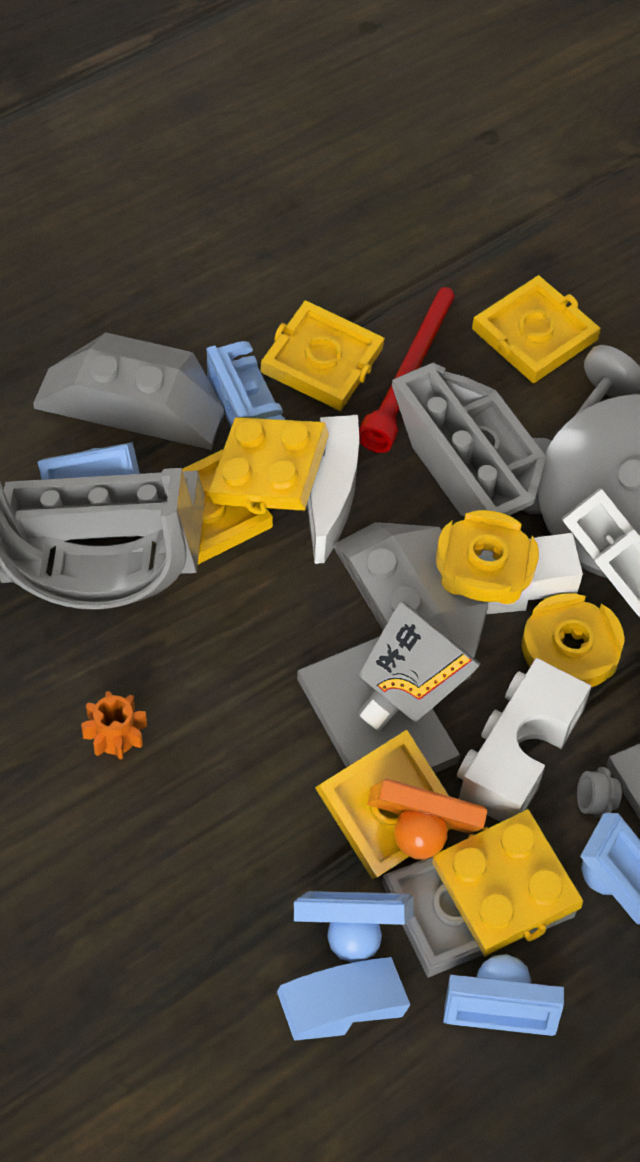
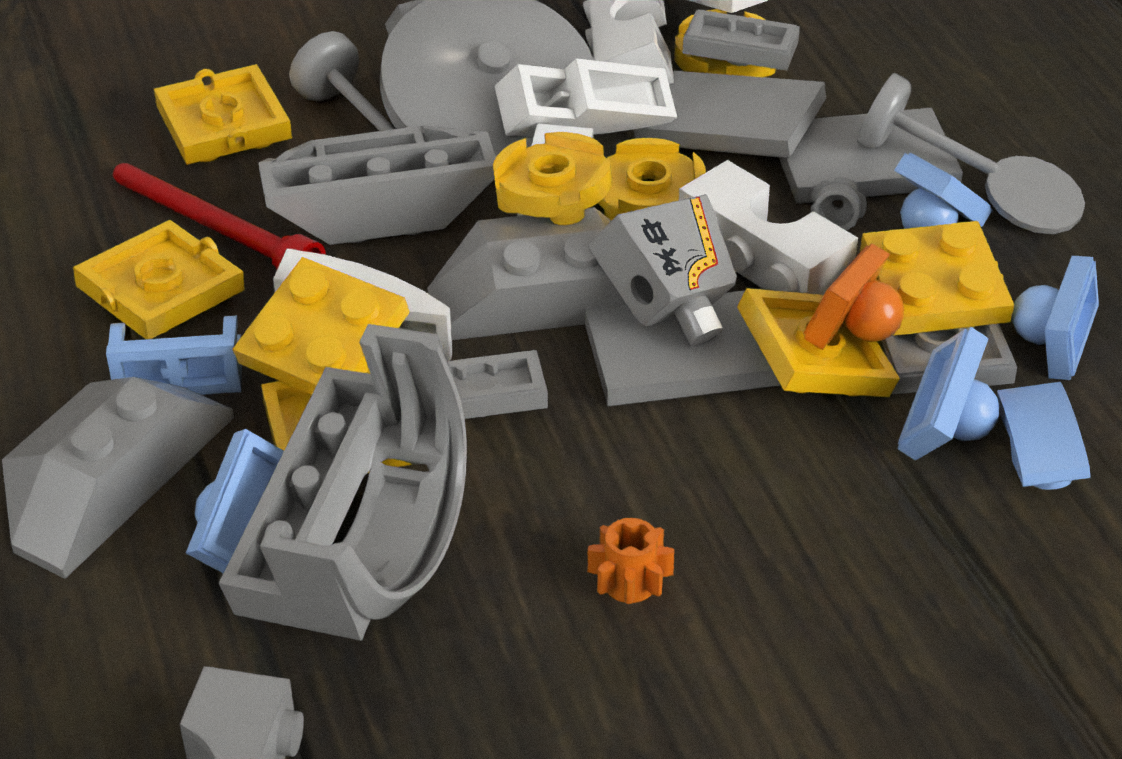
camera: 70 degrees left, 15 degrees down
none -> light grey plate [448,350,548,419]

